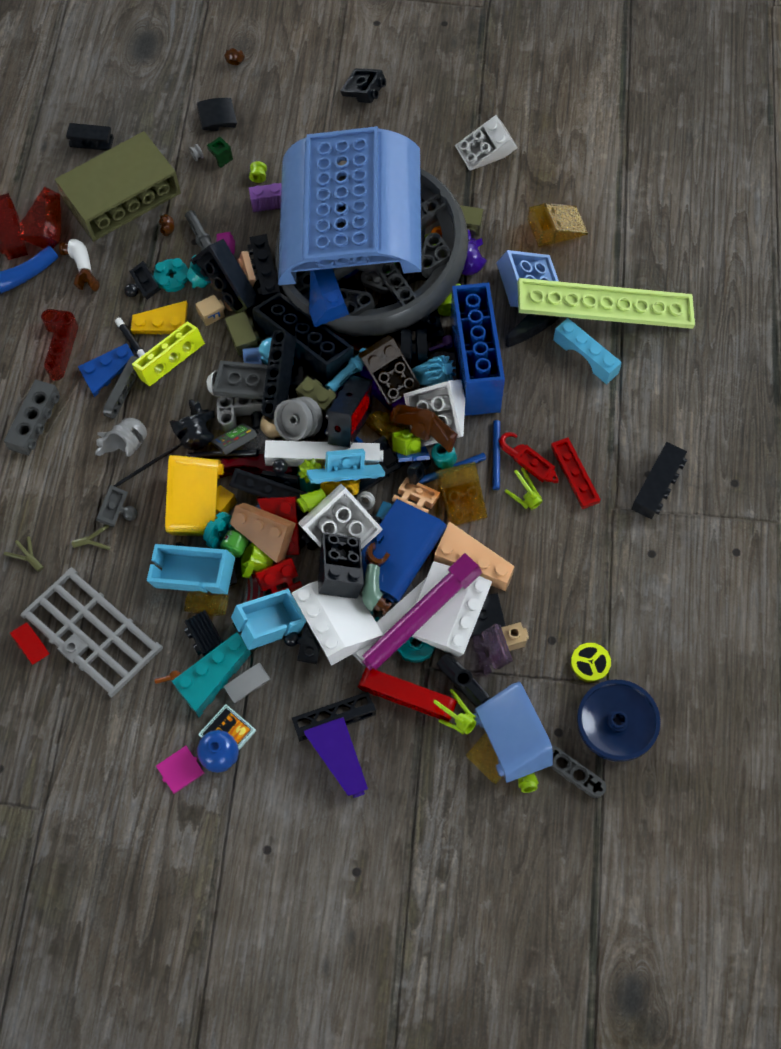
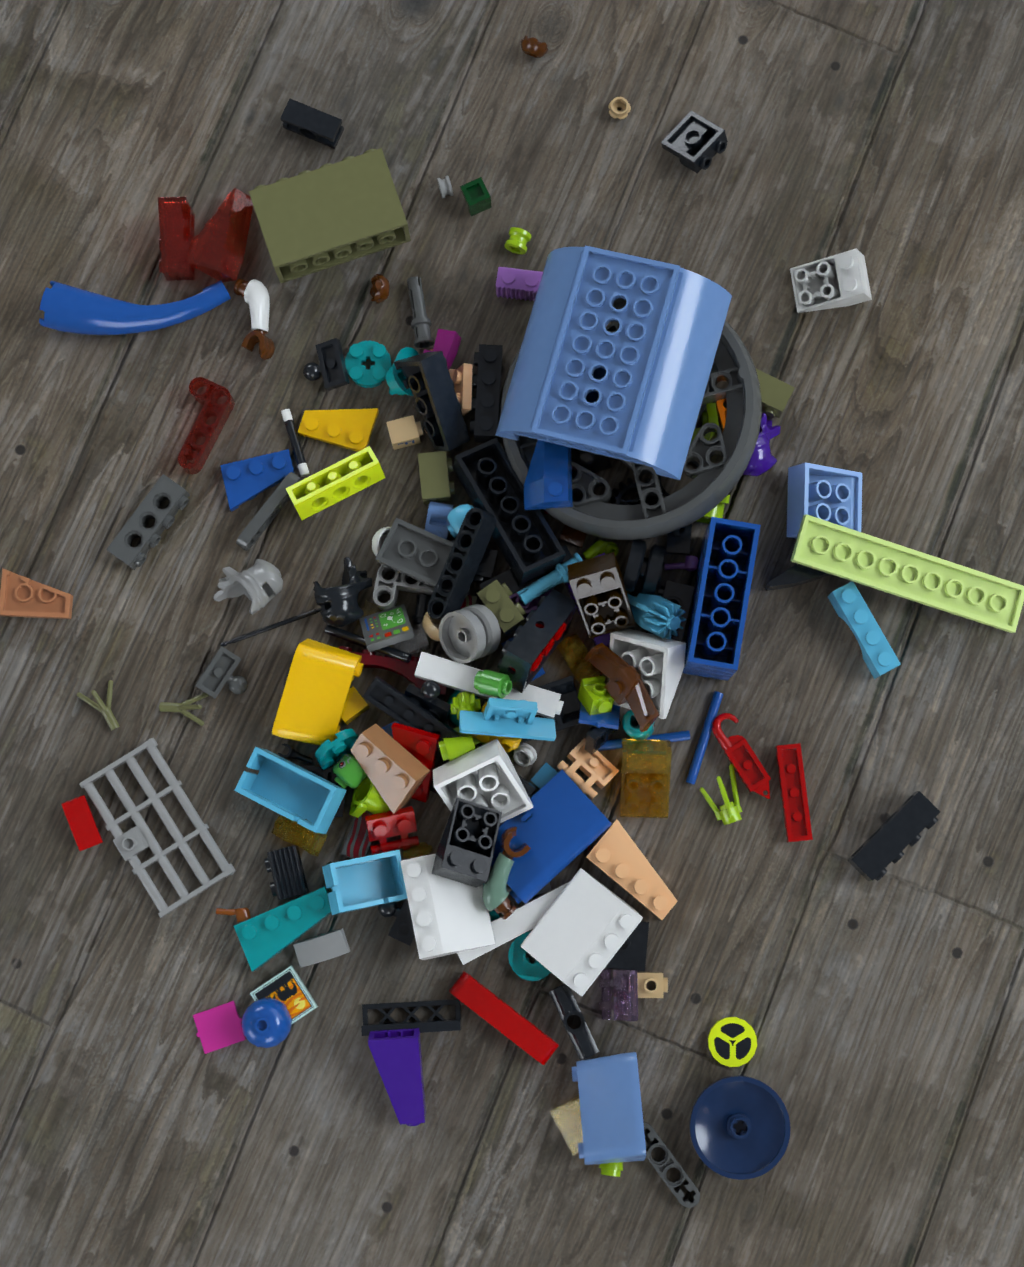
camera: 20 degrees right, 15 degrees up
black slope [196,98,237,131] -> none
magenta brick [362,553,482,670] -> none
lime plant [433,689,476,735] -> none
clear yellow slope [527,203,588,247] -> none
none -> bright green brick [474,669,512,699]
none -> tan plate [608,97,631,120]

